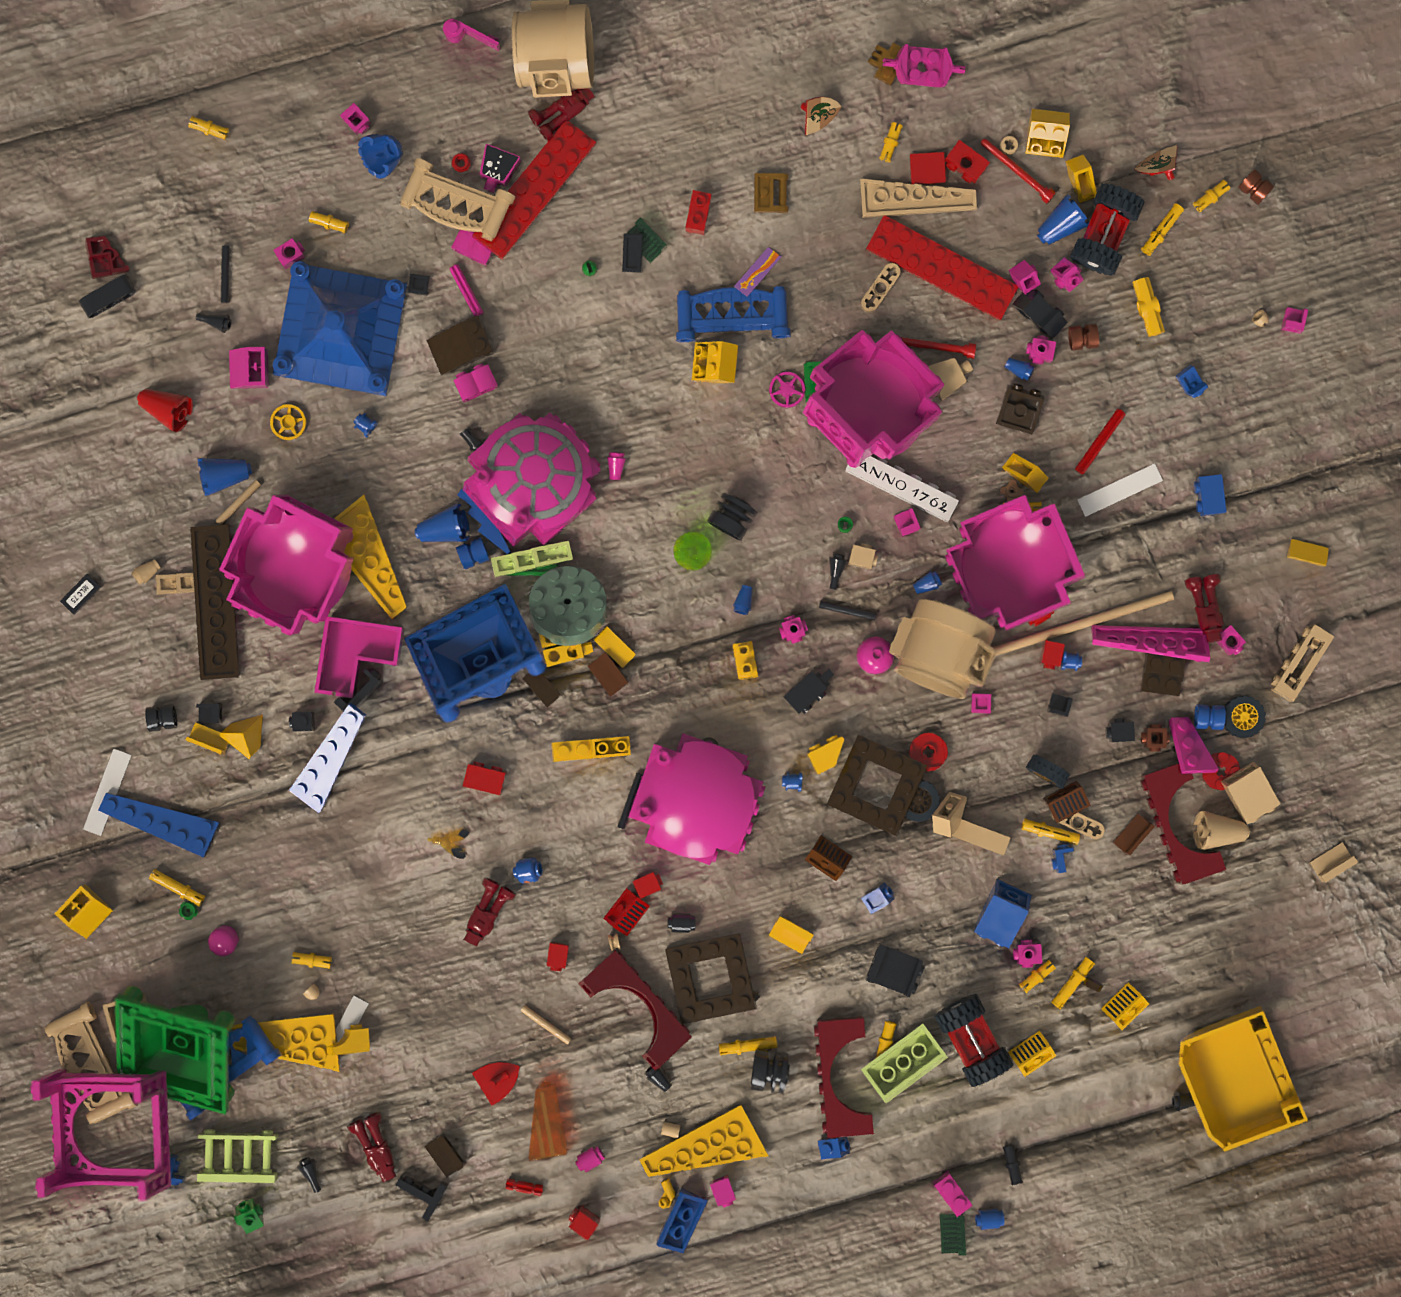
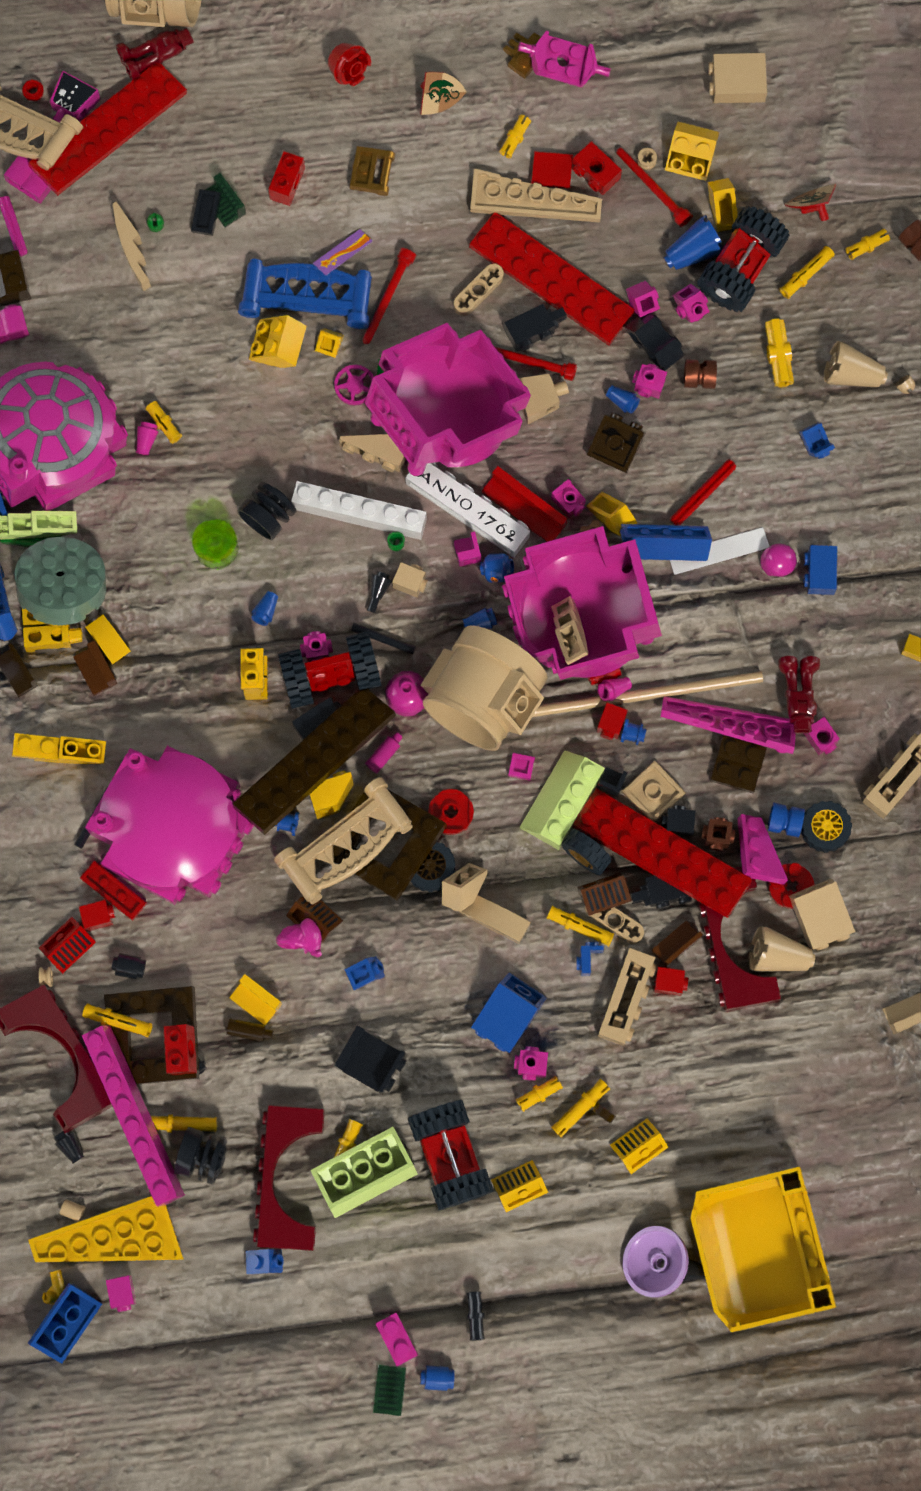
camera: 10 degrees right, 10 degrees down
none -> red tile [80,861,147,921]
none -> yellow pin [82,1003,152,1038]
none -> dark pink brick [82,1026,185,1207]
none -> tan slope [113,202,151,291]
none -> yellow pin [145,401,182,444]
none -> red brick [164,1024,197,1075]
none -> dark brown cylinder [226,1018,274,1042]
none -> dark brown plate [232,688,396,835]
none -> tan piece [274,777,413,904]
none -> dark pink hair [276,918,322,958]
none -> black plate [278,631,382,709]
none -> white brick [291,481,427,540]
none -> yellow slope [315,328,344,358]
none -> red cone [328,43,371,86]
none -> tan slope [339,434,406,473]
none -> red piece [362,248,417,344]
none -> dark pink cylinder [365,732,403,774]
none -> blue head [480,553,514,583]
none -> red panel [482,466,568,542]
none -> black hinge [504,304,567,352]
none -> yellowish green slope [520,750,605,850]
none -> dark pink brick [551,479,586,518]
none -> tan slope [551,596,588,665]
none -> red plate [572,789,752,918]
none -> dark pink cone [598,677,632,701]
none -> tan brick [598,948,657,1046]
none -> blue panel [620,524,712,561]
none -> tan tile [621,760,686,822]
none -> lavender dish [623,1226,688,1298]
none -> black hinge [630,876,692,910]
none -> red brick [654,967,689,996]
none -> tan brick [708,53,767,103]
none -> dark pink hair [760,544,797,577]
none -> tan cone [824,341,888,387]

